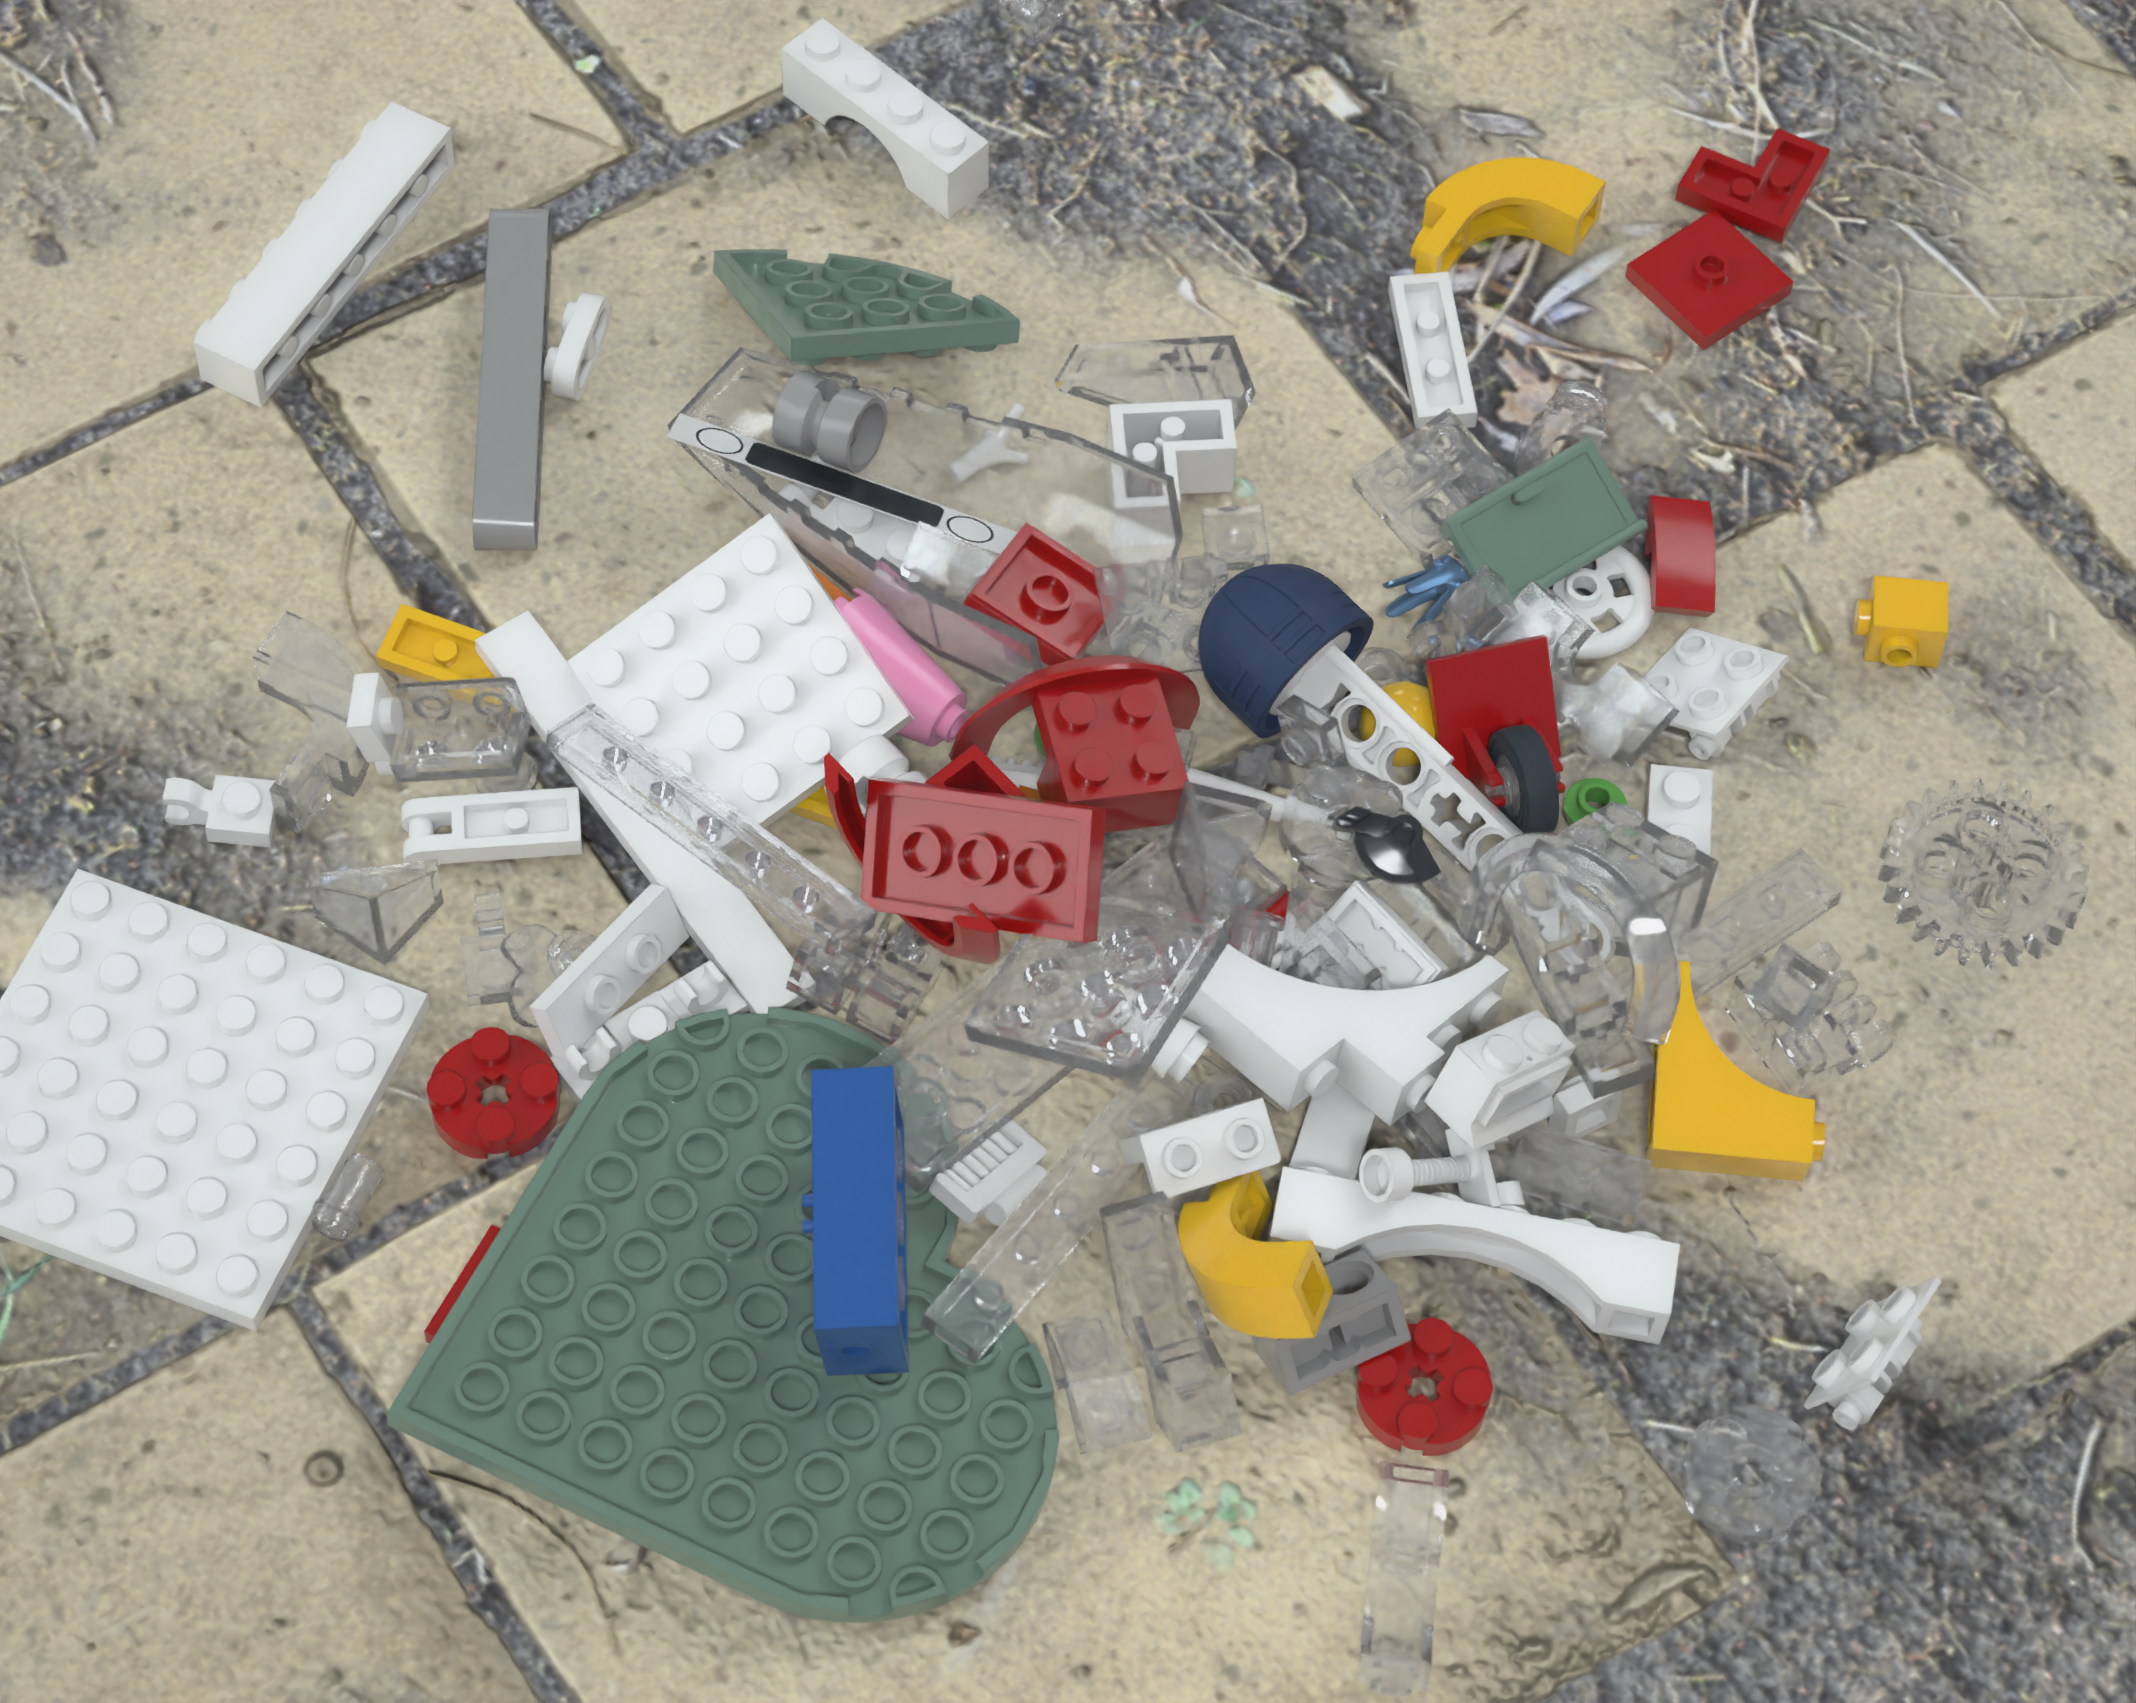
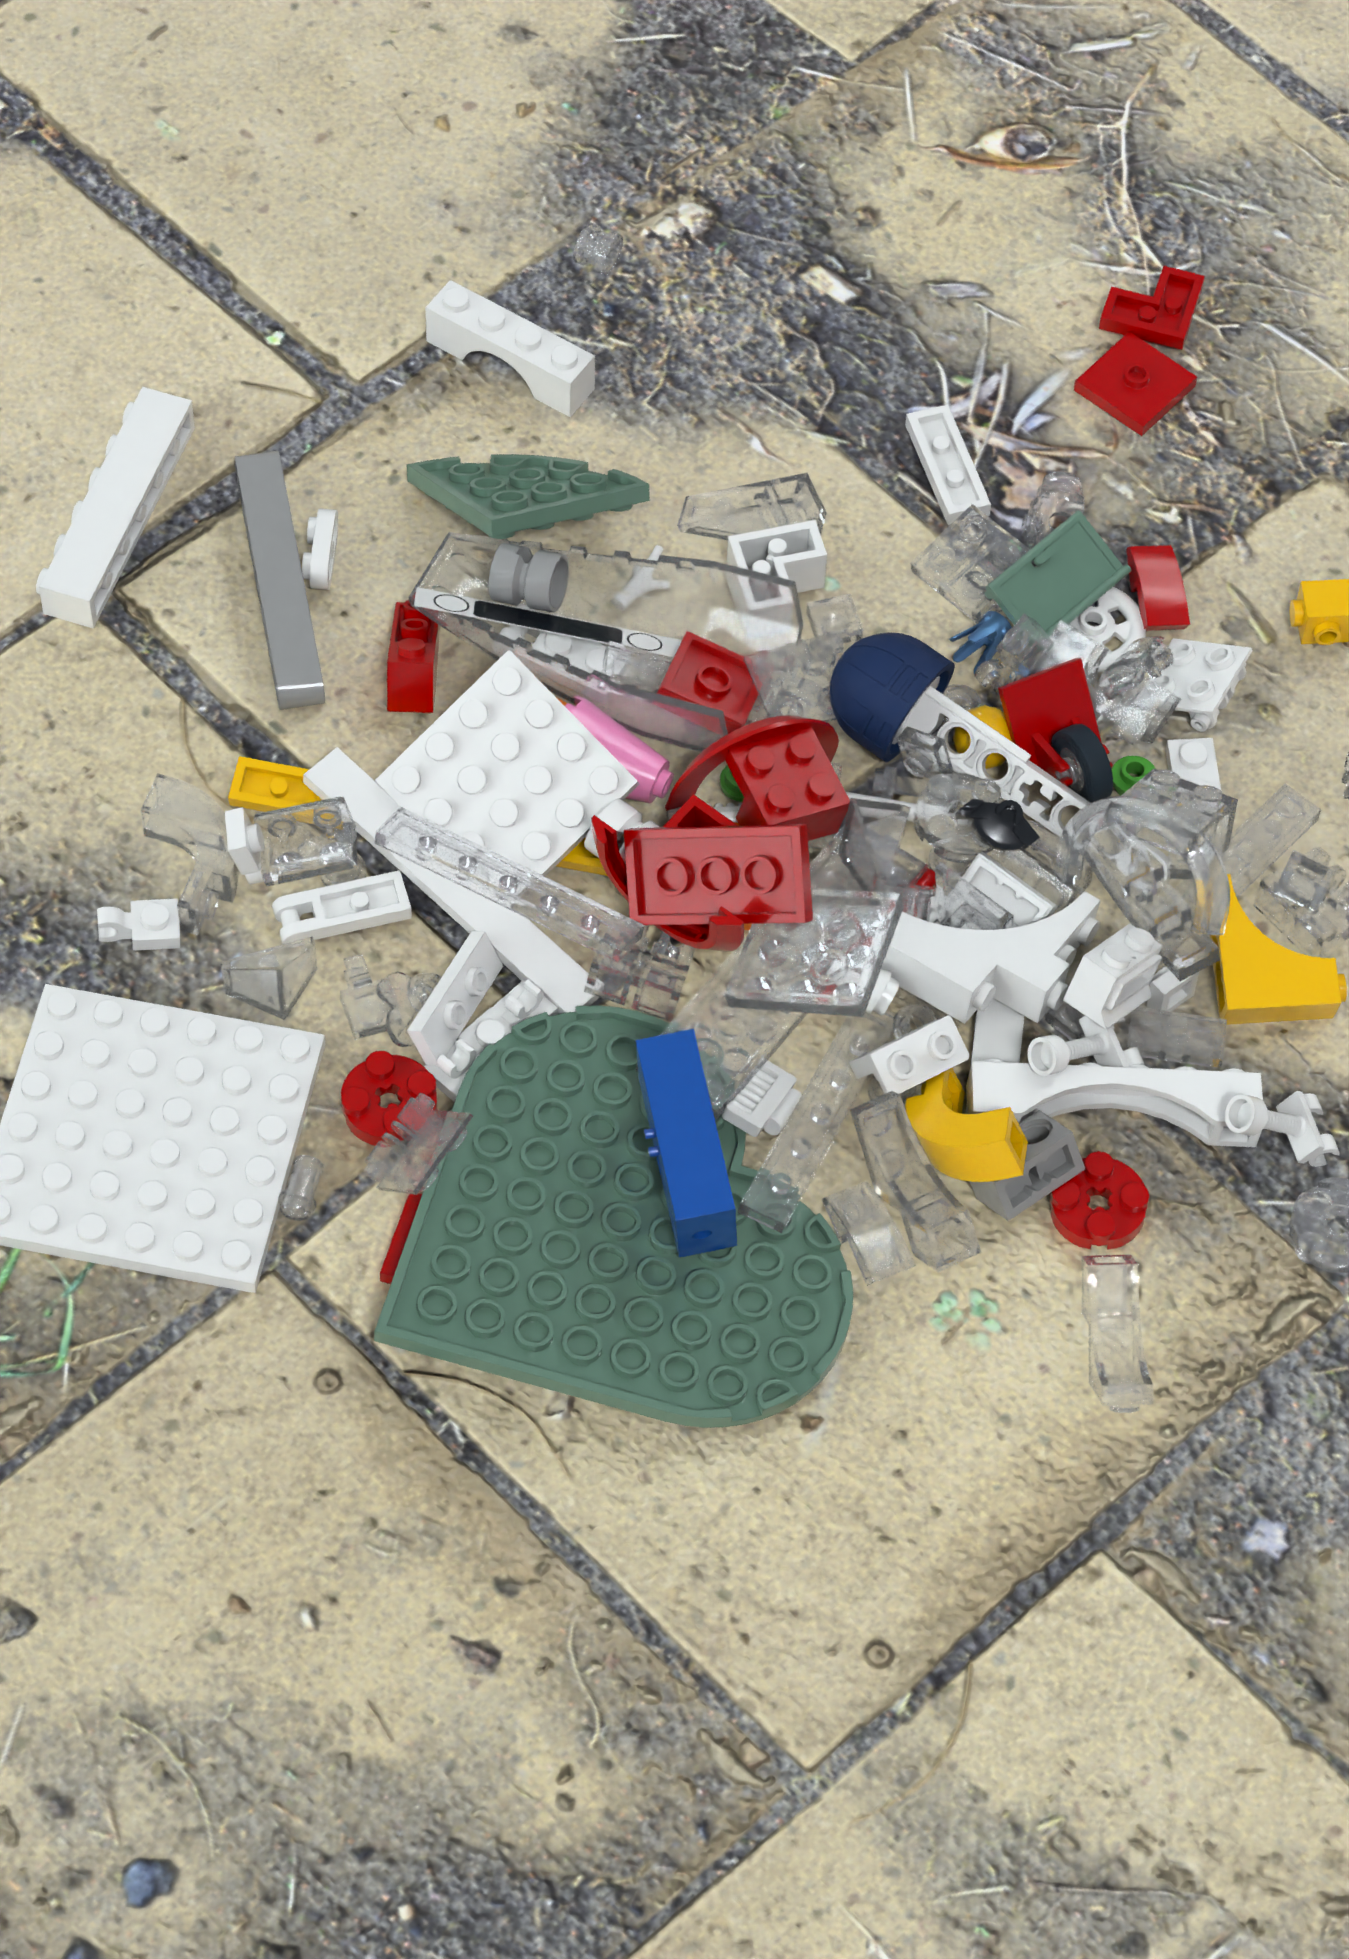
camera: 10 degrees left, 0 degrees up
yellow arch [1410,157,1606,274] -> none
none -> clear hinge [363,1093,473,1195]
none -> red slope [387,599,441,713]
none -> clear piece [1098,636,1174,700]
none -> white bar [1225,1091,1340,1167]

